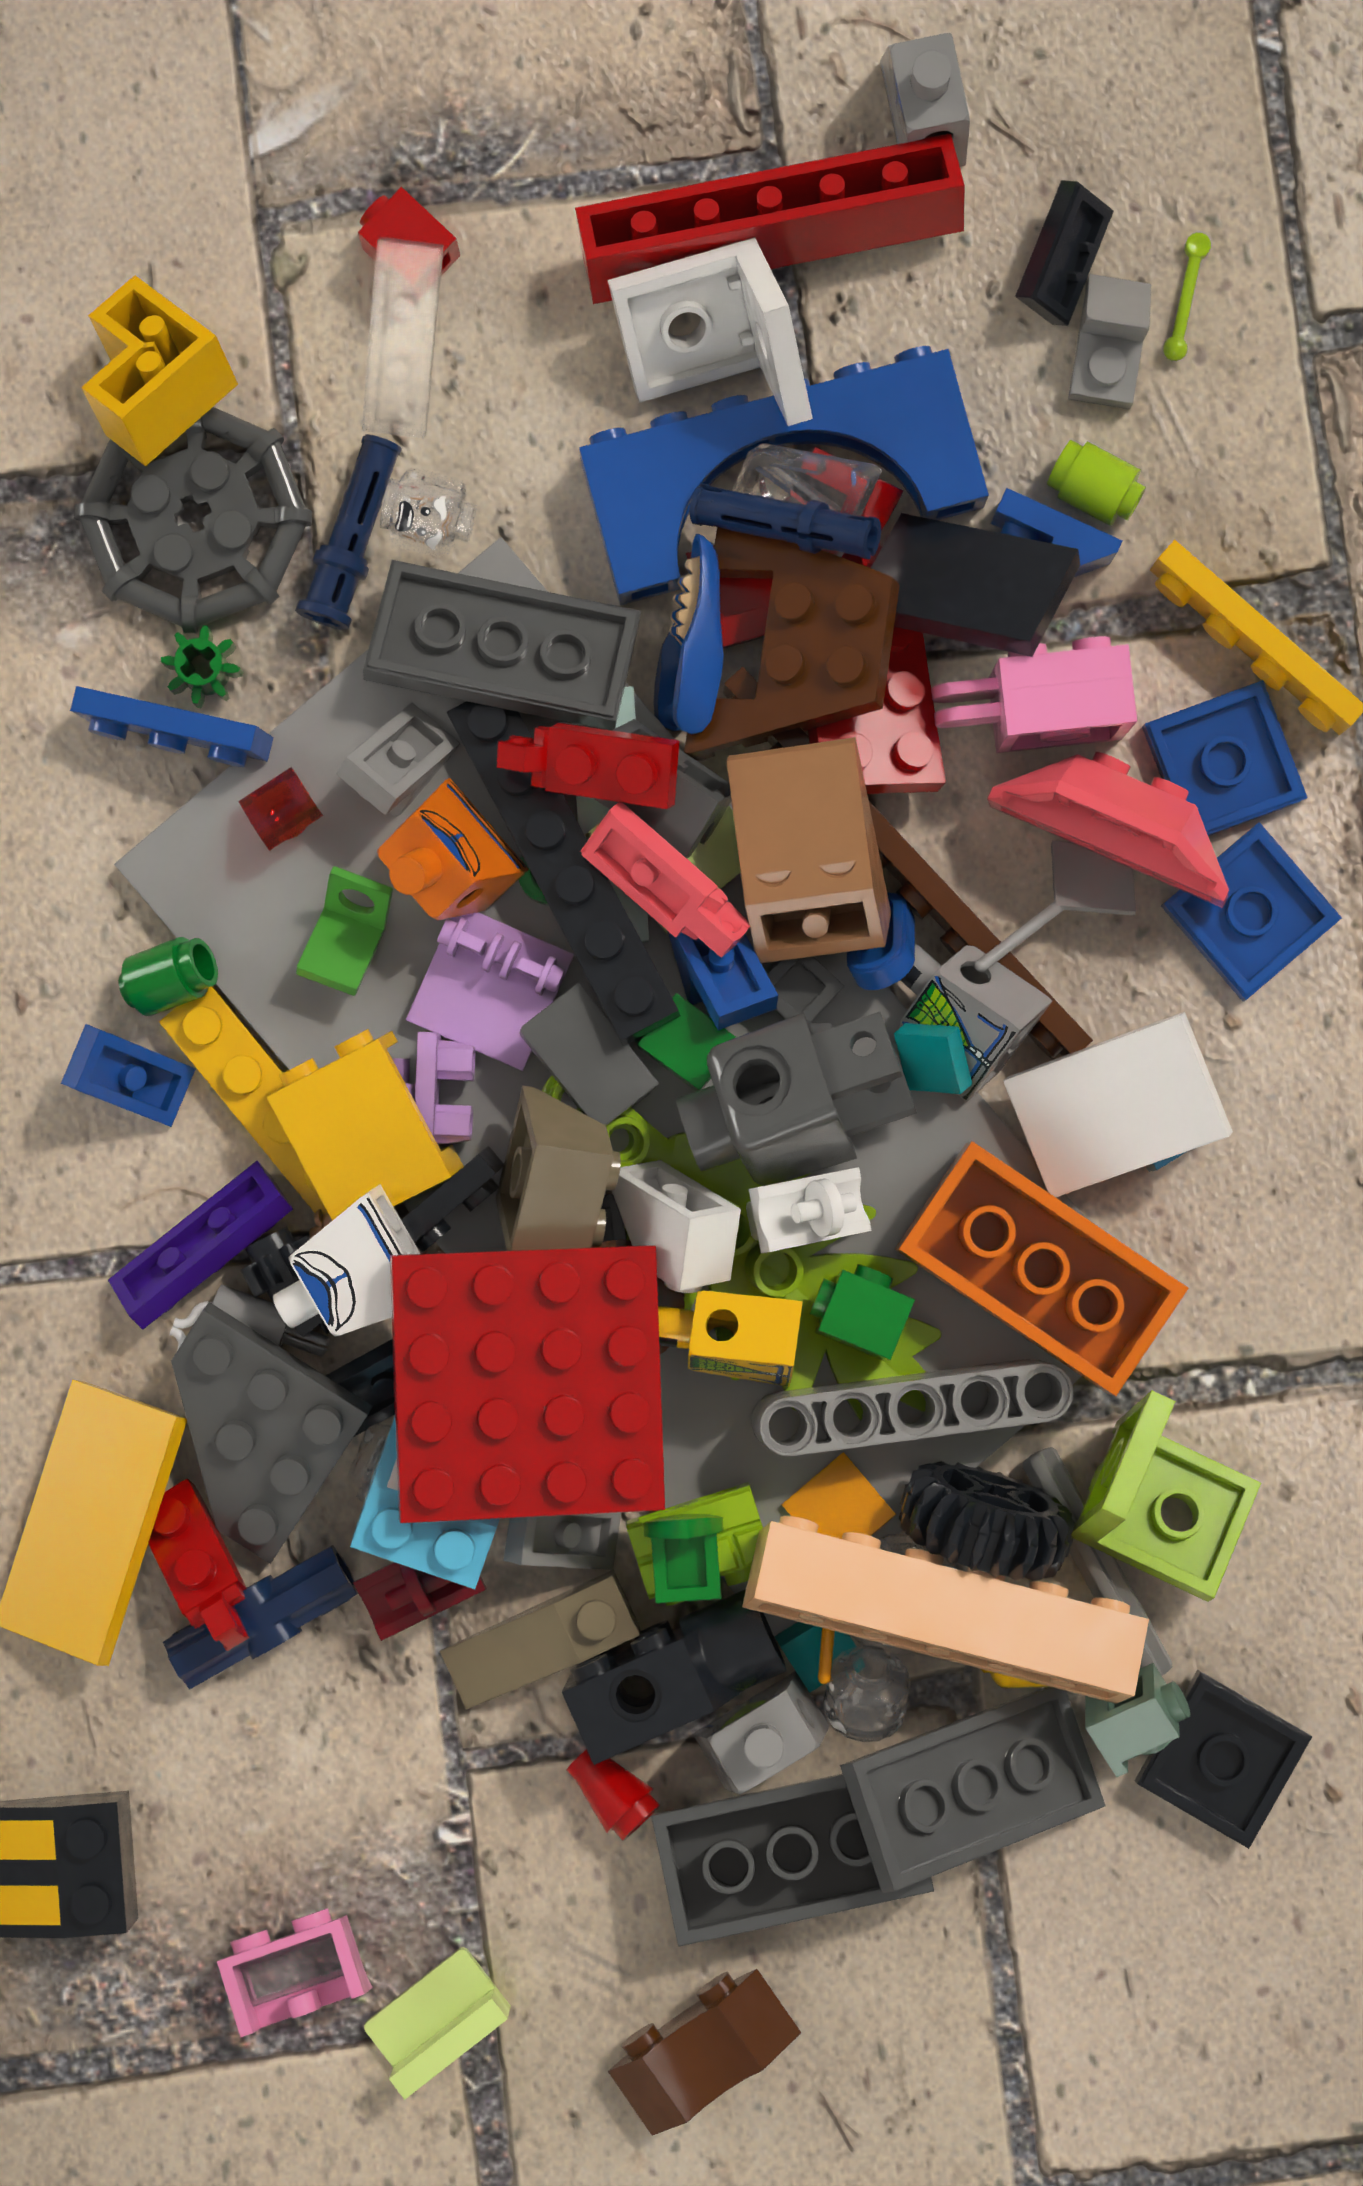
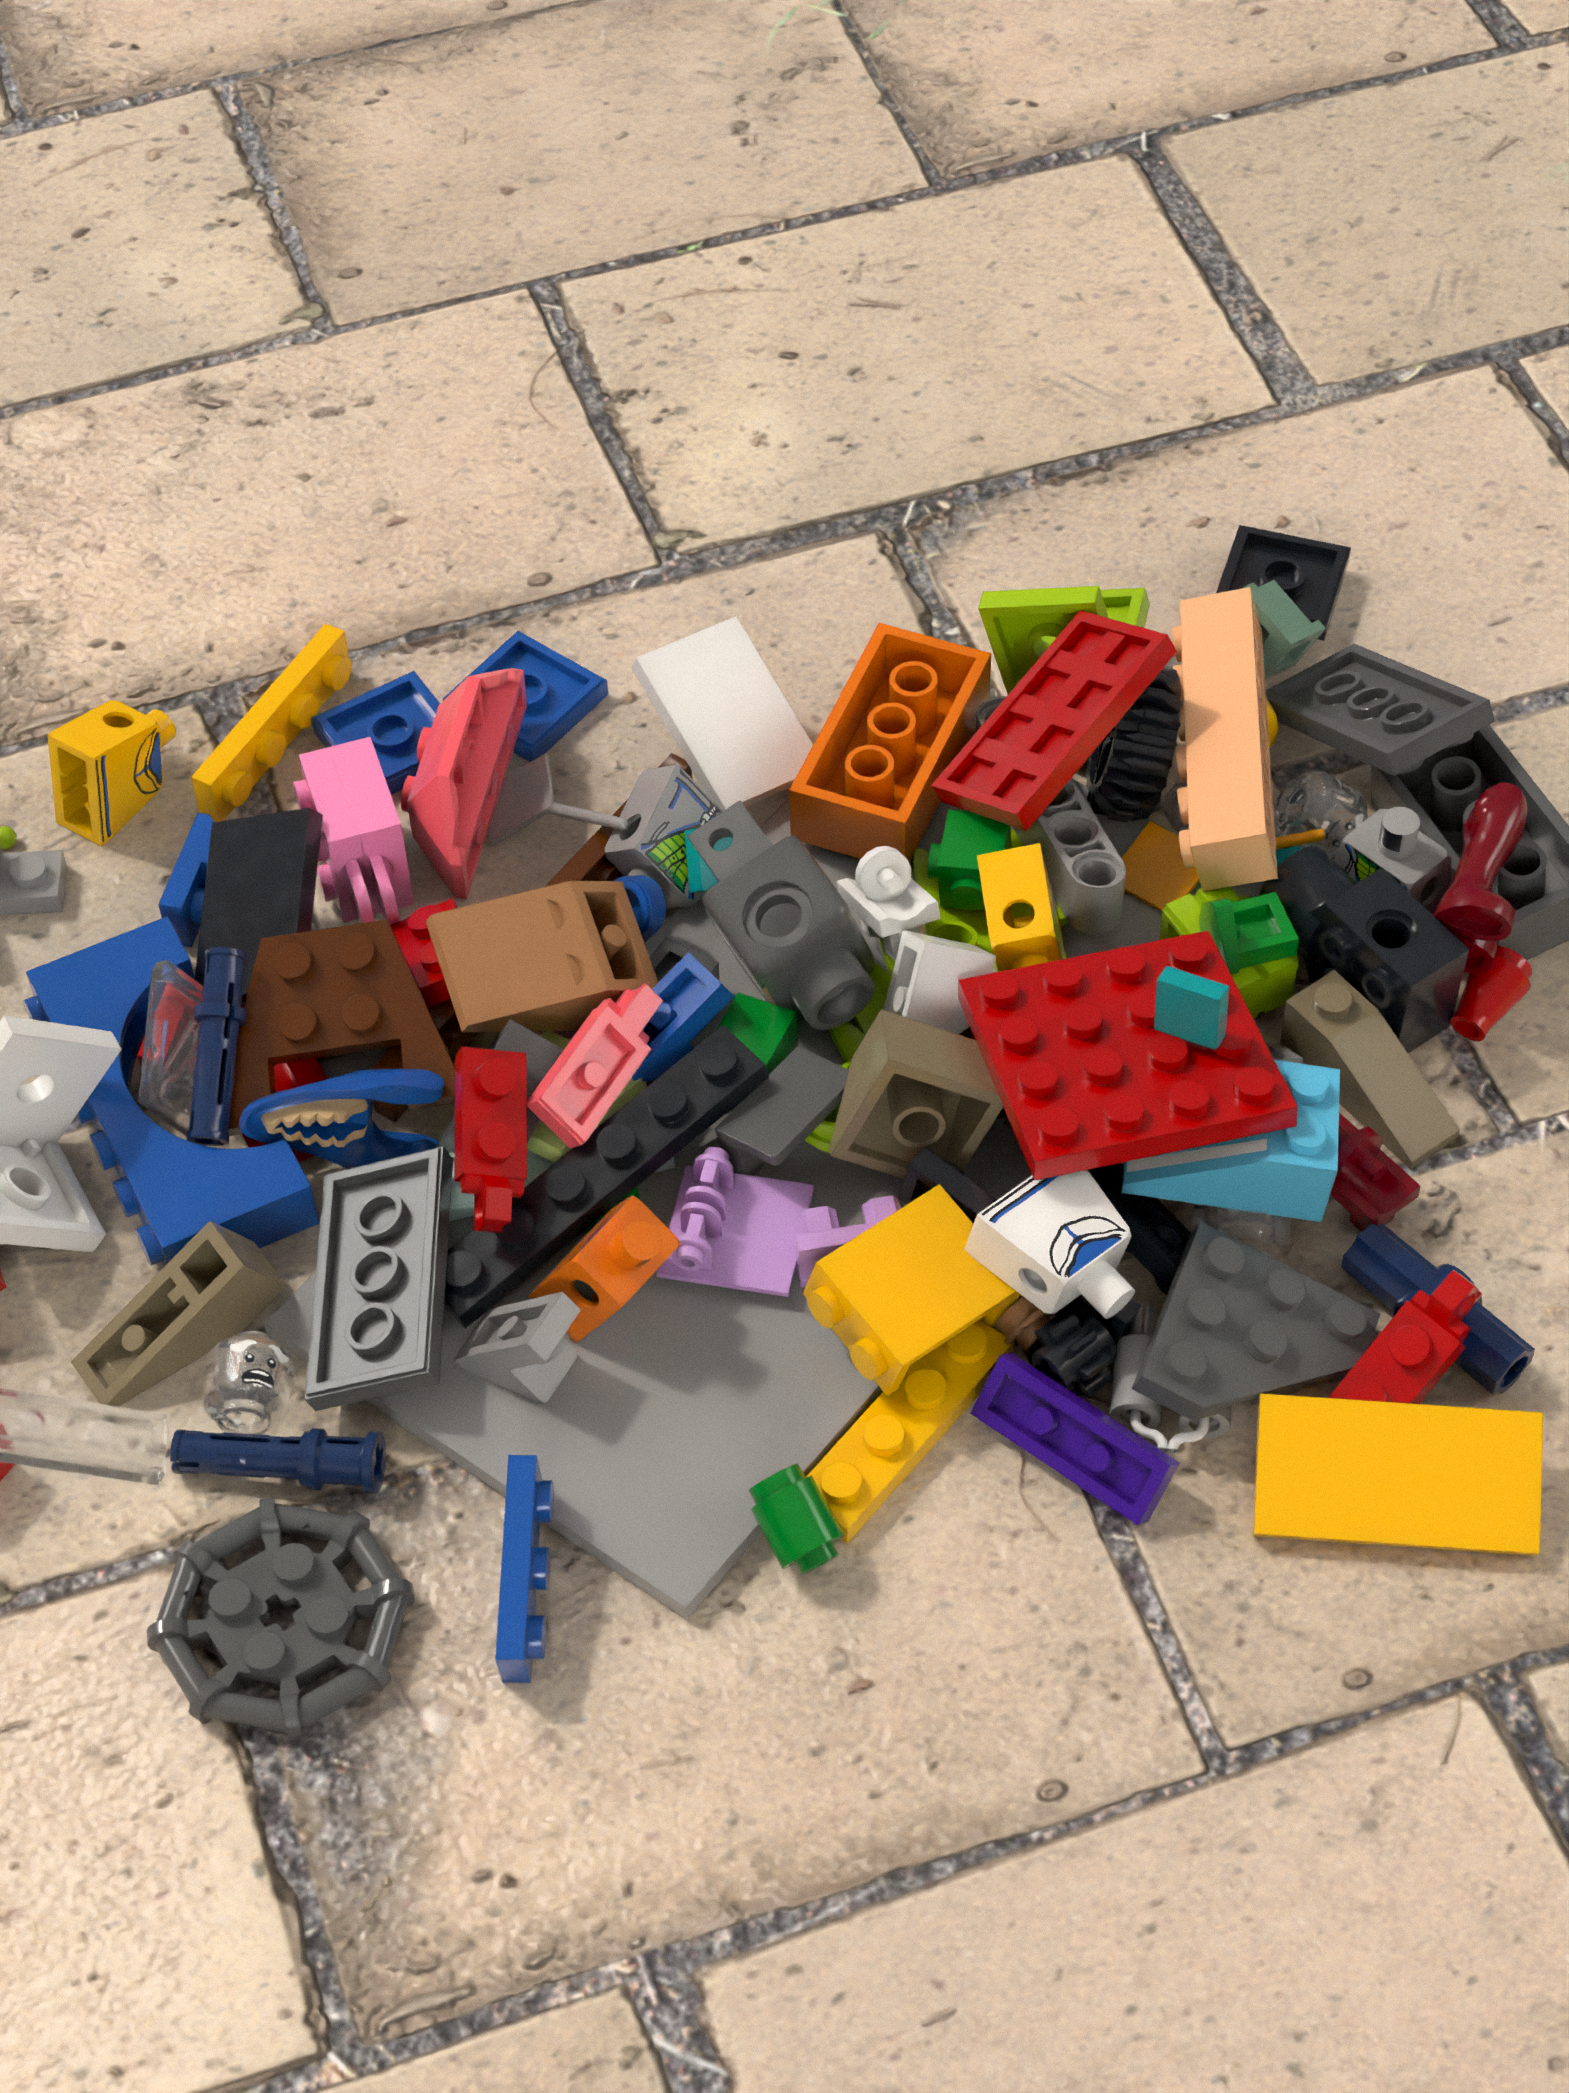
camera: 100 degrees left, 35 degrees down
blue slope [61,1024,196,1127] -> none
yellow brick [81,275,238,466] -> none
green gear [161,625,243,708] -> none
clear red plate [238,767,323,851] -> none
bright green bracket [296,866,393,996] -> none
lime brick [1047,440,1146,526] -> none
none -> yellow torso [47,700,176,847]
none -> dark tan slope [71,1221,287,1411]
none -> red plate [931,610,1177,831]
none -> teal tile [1154,966,1229,1050]
none -> dark red piece [1434,783,1528,973]

